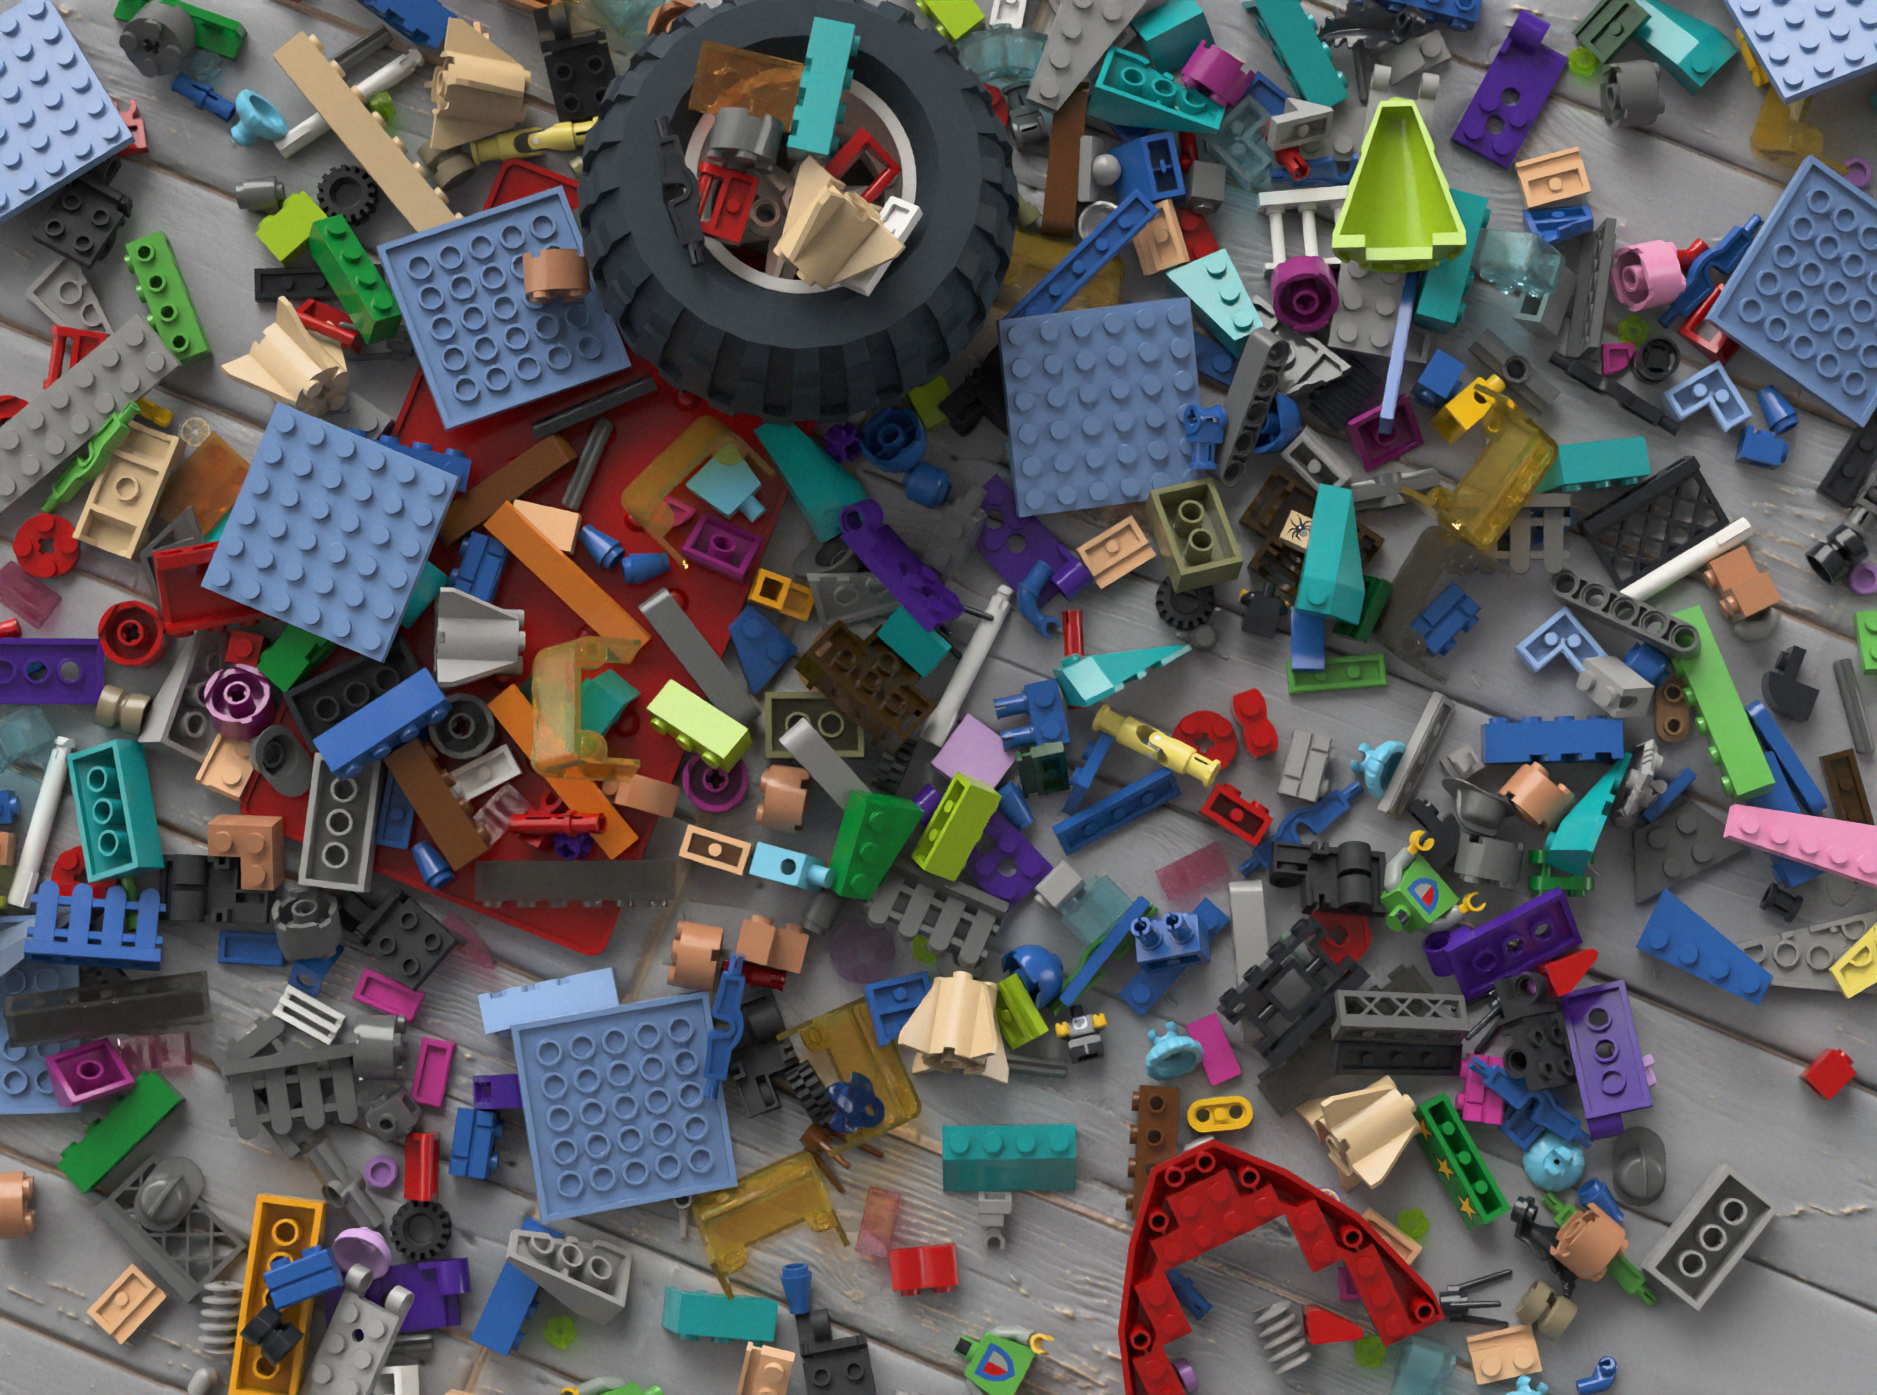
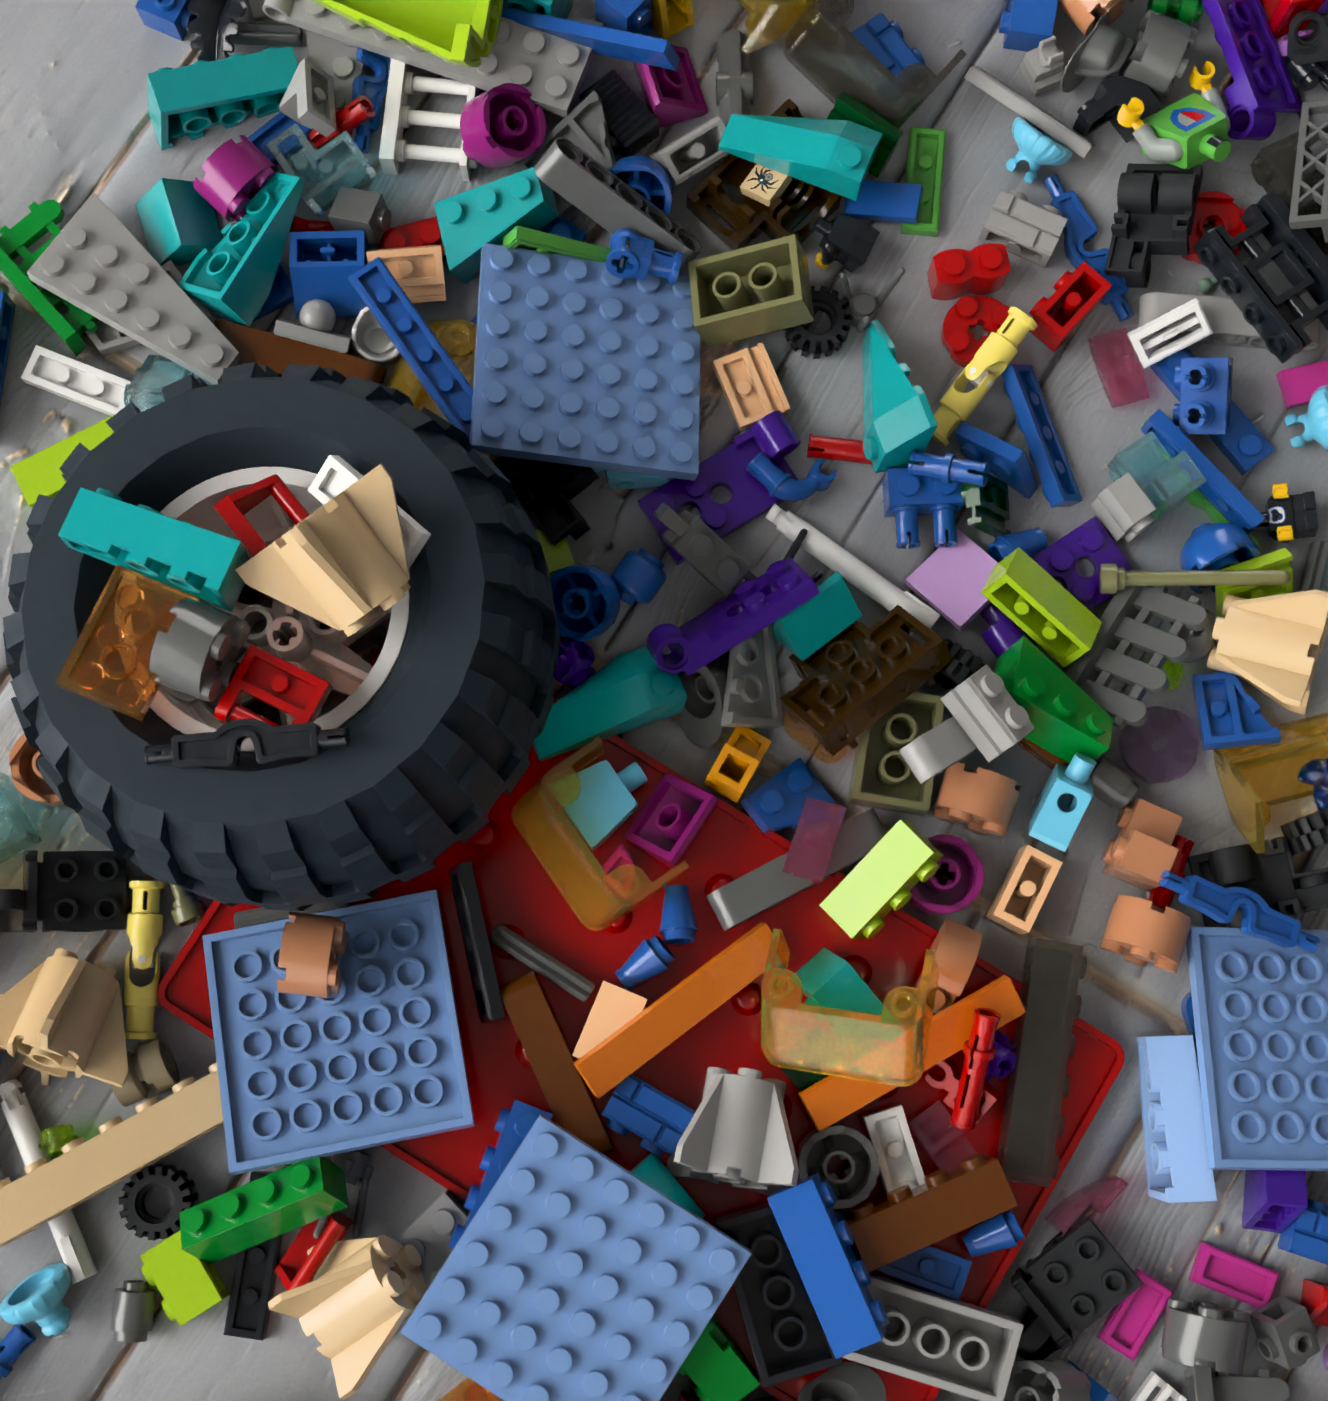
camera: 85 degrees left, 5 degrees down
none -> bright green tile [502,225,611,263]
none -> clear pink slope [782,797,847,885]
none -> blue pin [908,450,990,487]
none -> light grey brick [941,664,1035,762]
none -> olive piece [1100,563,1290,594]
none -> white tile [1127,298,1213,369]

